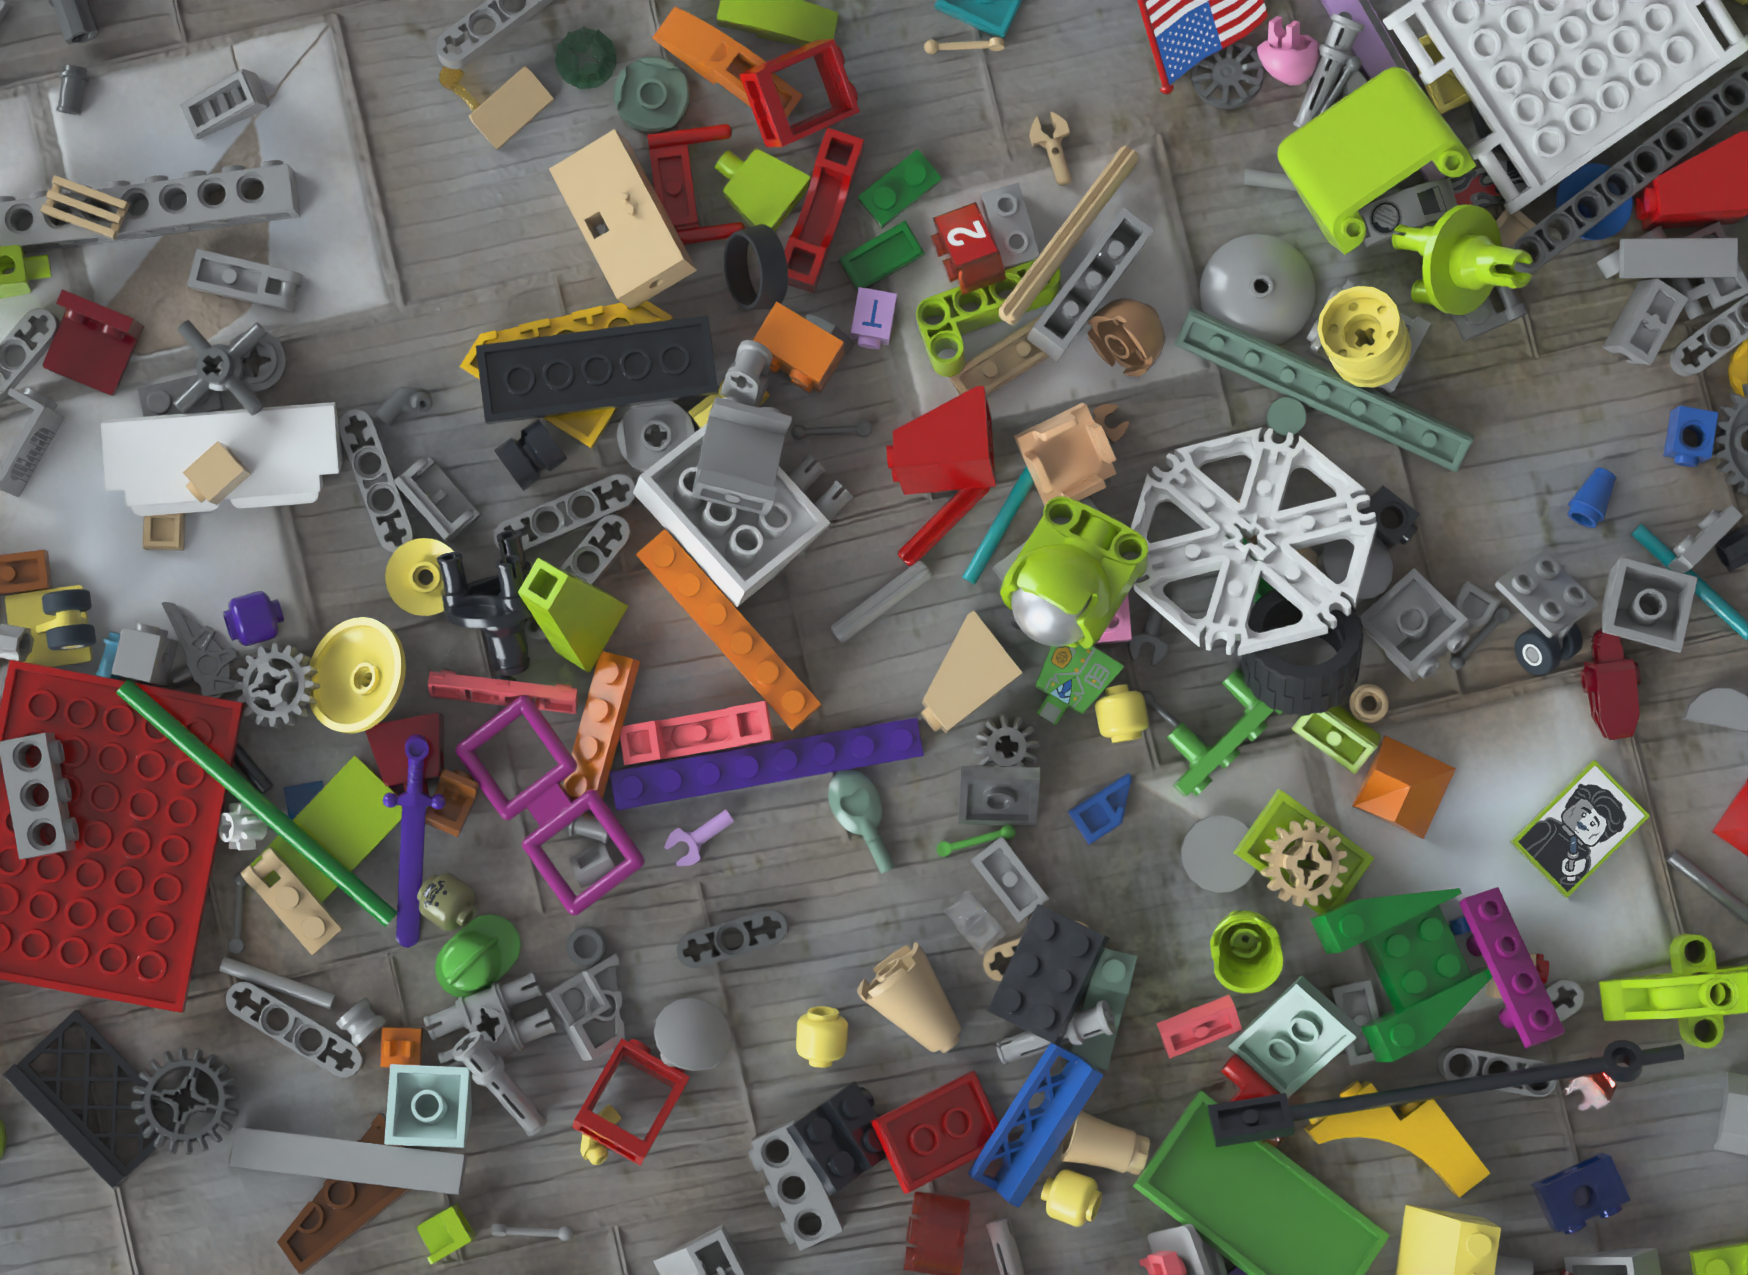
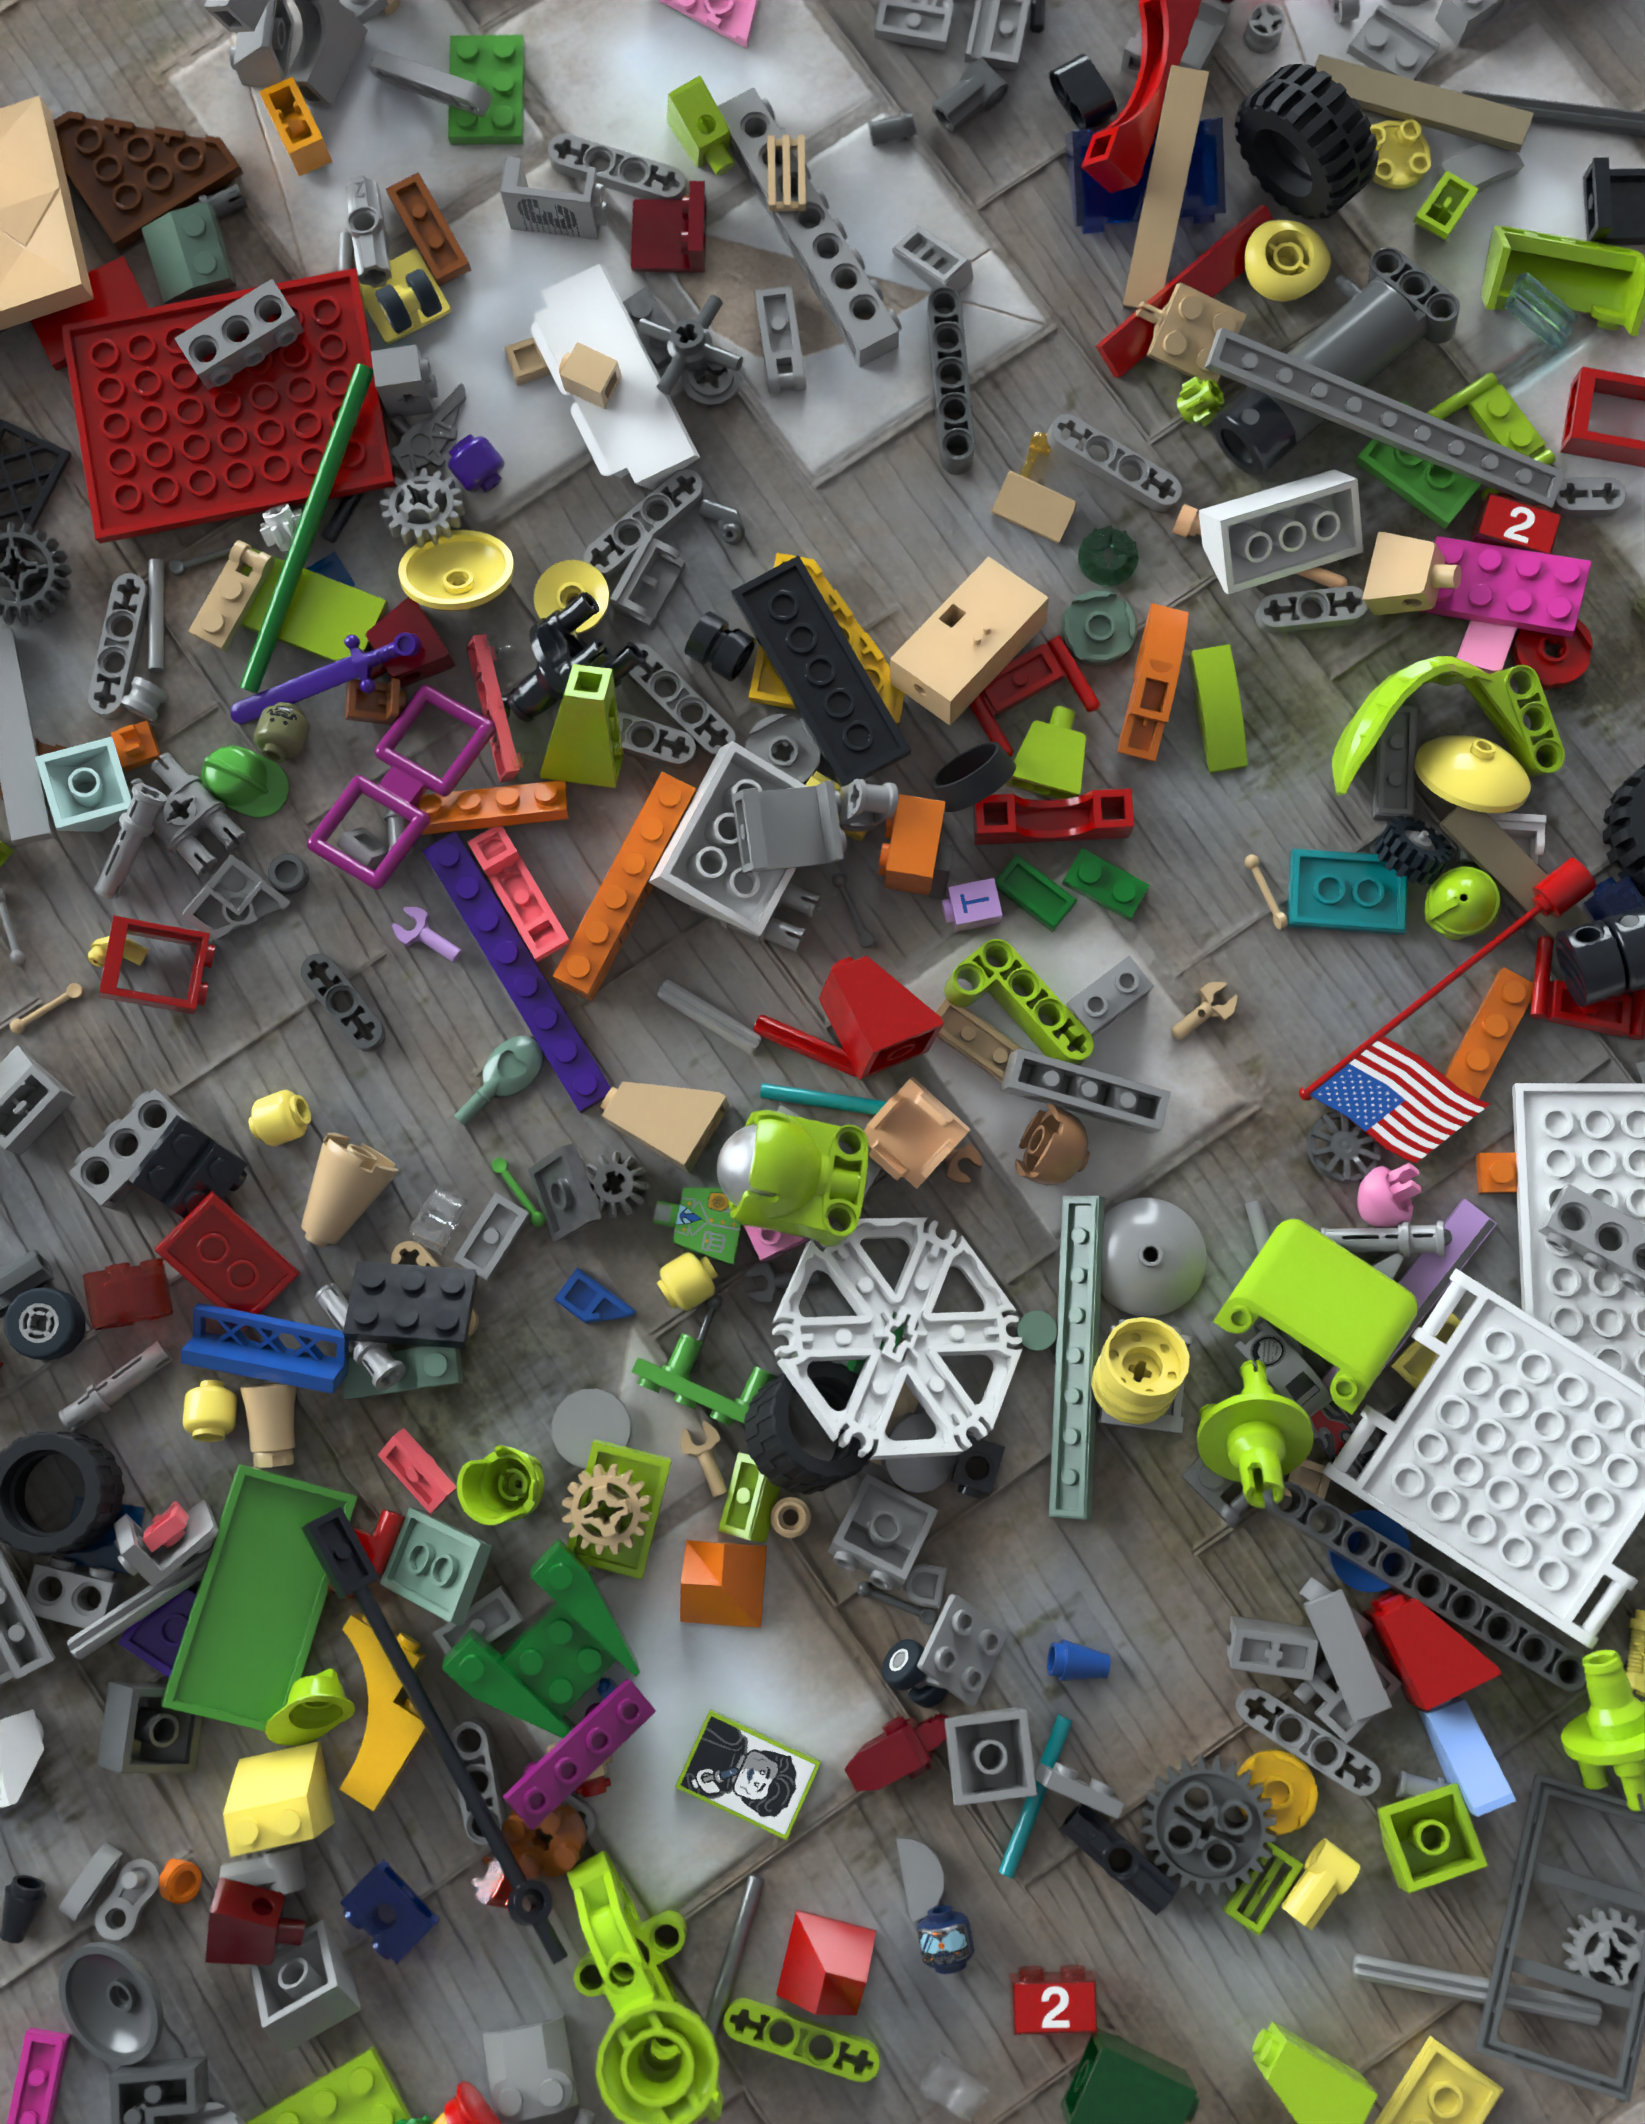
camera: 70 degrees right, 5 degrees down
light grey dish [654,998,731,1071] -> none
red window [739,39,860,147] -> none
brick [931,202,1006,295] -> none
tan axle [999,146,1139,325] -> none
dark grey hinge [1311,56,1362,120] -> none
blue brick [1663,406,1718,467] -> none
none -> tan hinge [10,983,84,1034]
none -> lime piece [265,1668,356,1746]
none -> dark orange plate [502,1804,587,1878]
none -> tan bar [680,1421,728,1497]
none -> dark grey beam [927,286,975,475]

